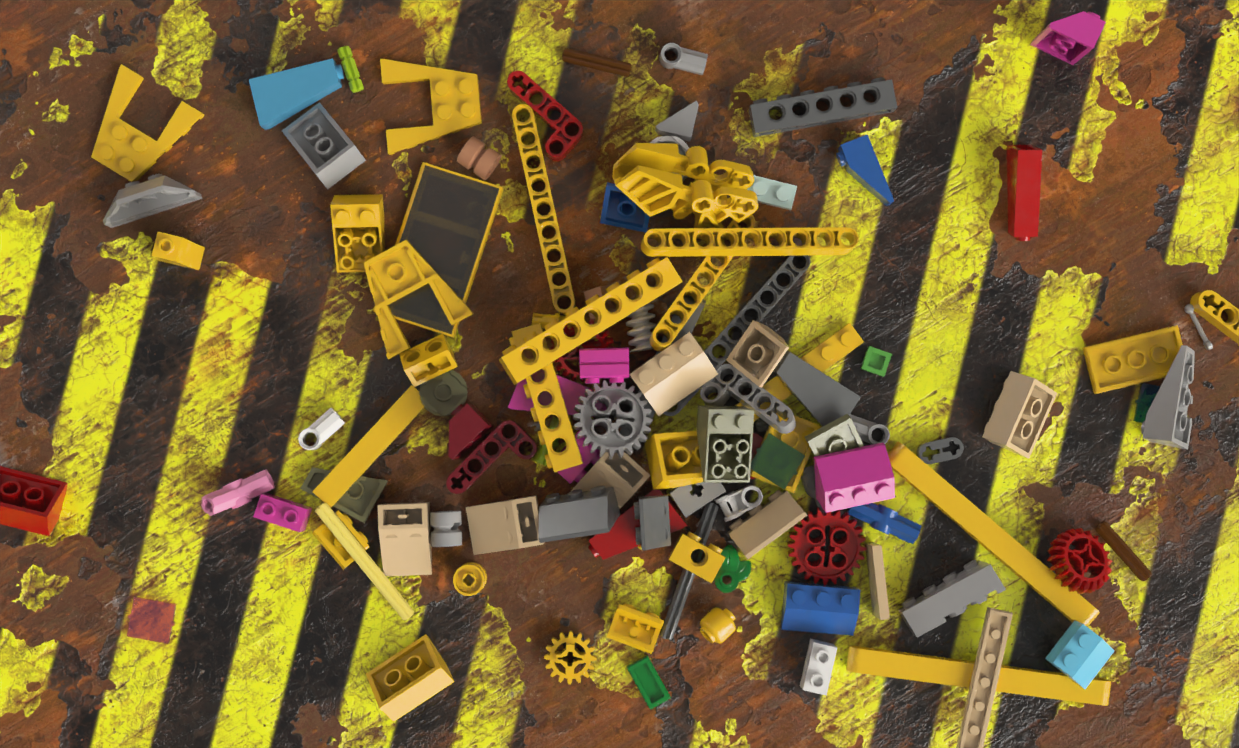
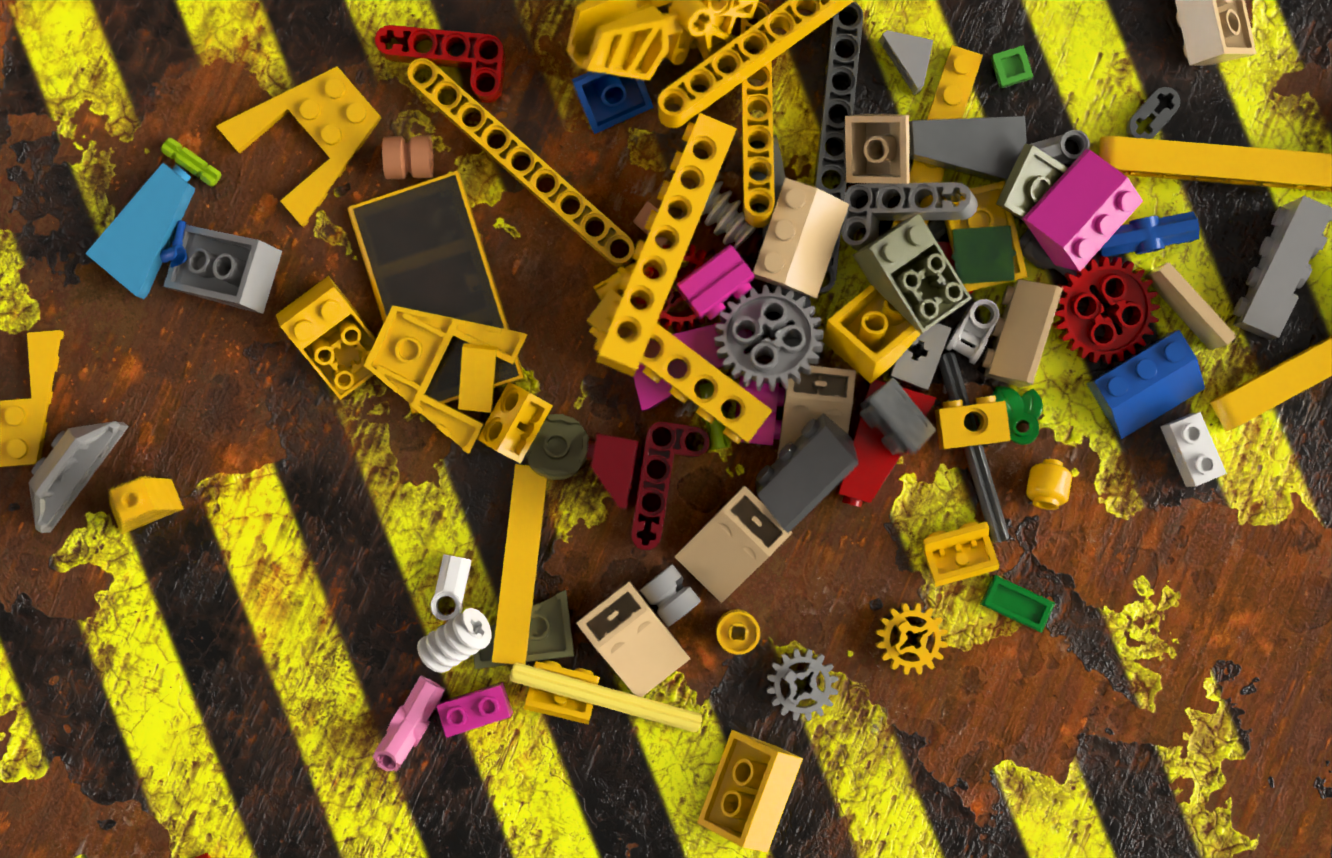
camera: 40 degrees left, 0 degrees up
none -> blue hand [160,220,188,268]
none -> white piece [417,608,491,673]
none -> yellow tile [458,343,497,413]
none -> light grey gear [766,648,838,721]
none -> light grey slope [879,30,933,95]

